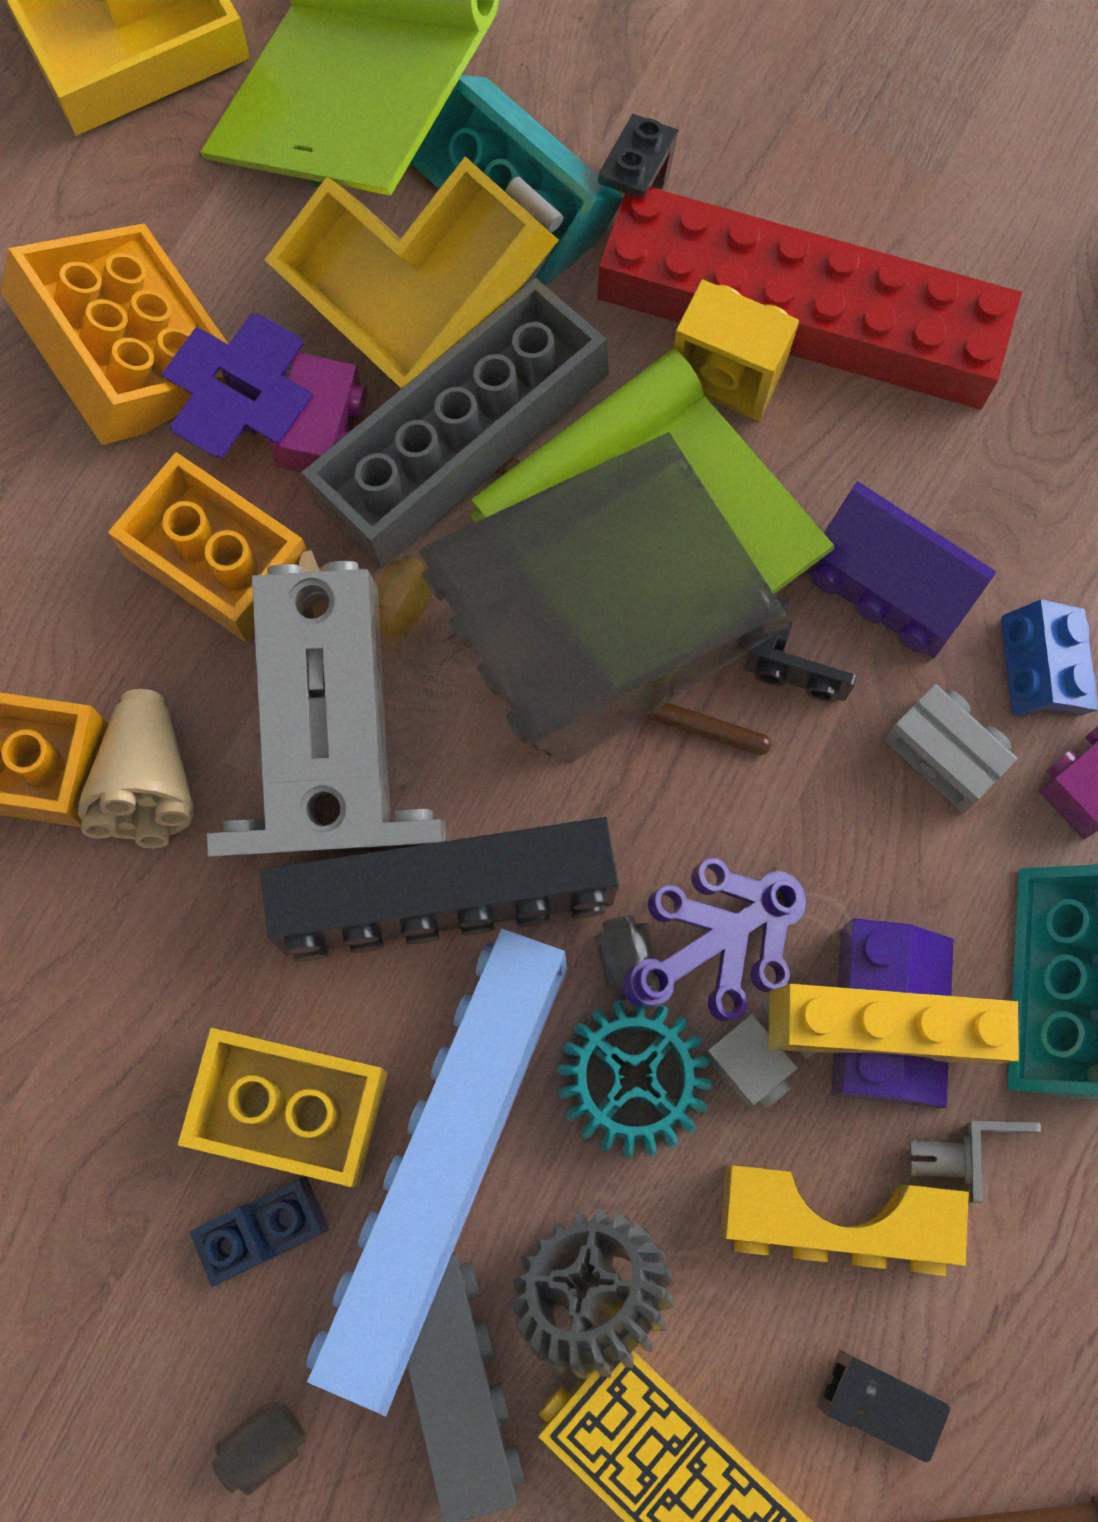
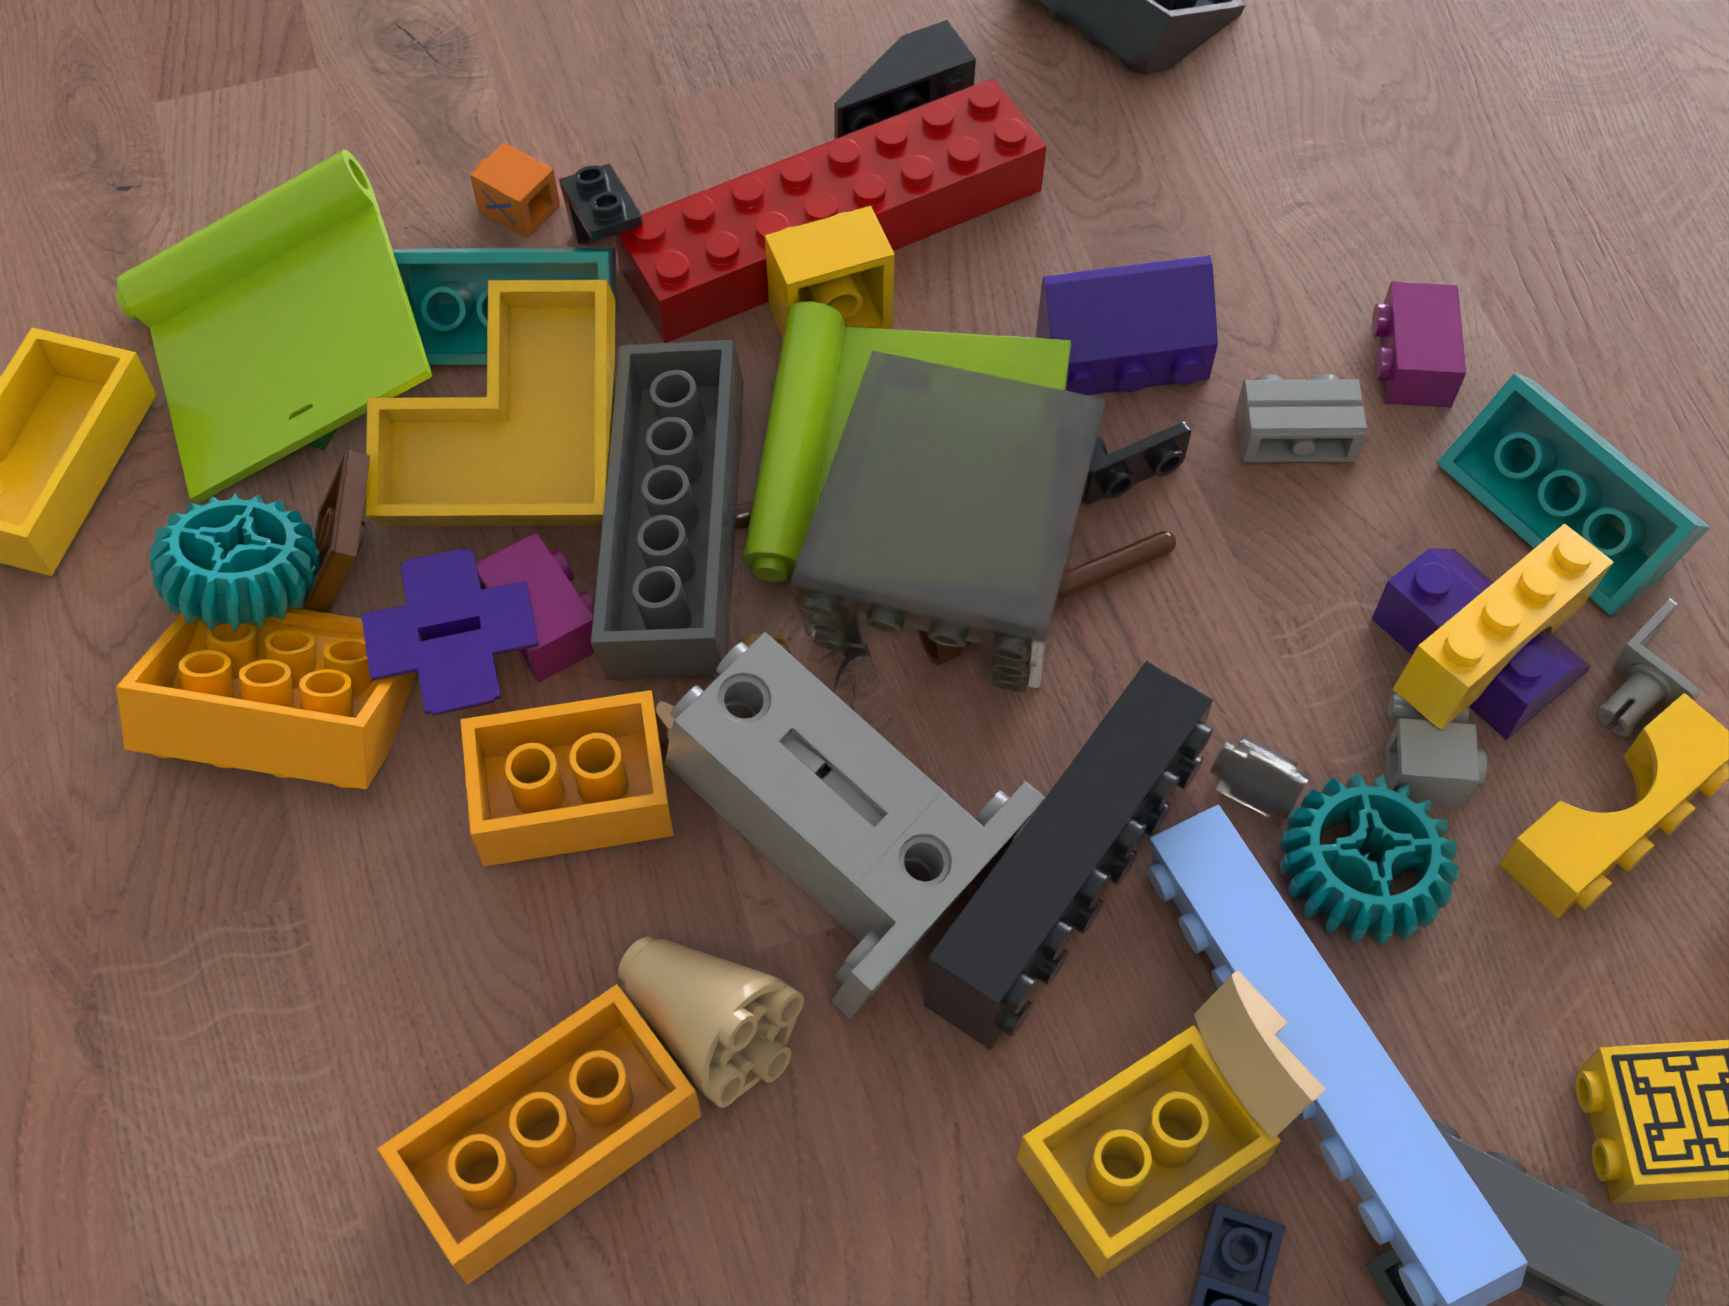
camera: 45 degrees left, 15 degrees down
dark grey gear [511,1208,674,1381] -> none
plant [623,858,806,1021] -> none
blue bracket [1001,599,1098,716] -> none
none -> teal gear [149,492,320,632]
none -> reddish brown plate [304,450,370,613]
none -> orange brick [470,142,560,239]
none -> black slope [834,20,976,139]
none -> tan slope [1194,970,1326,1140]

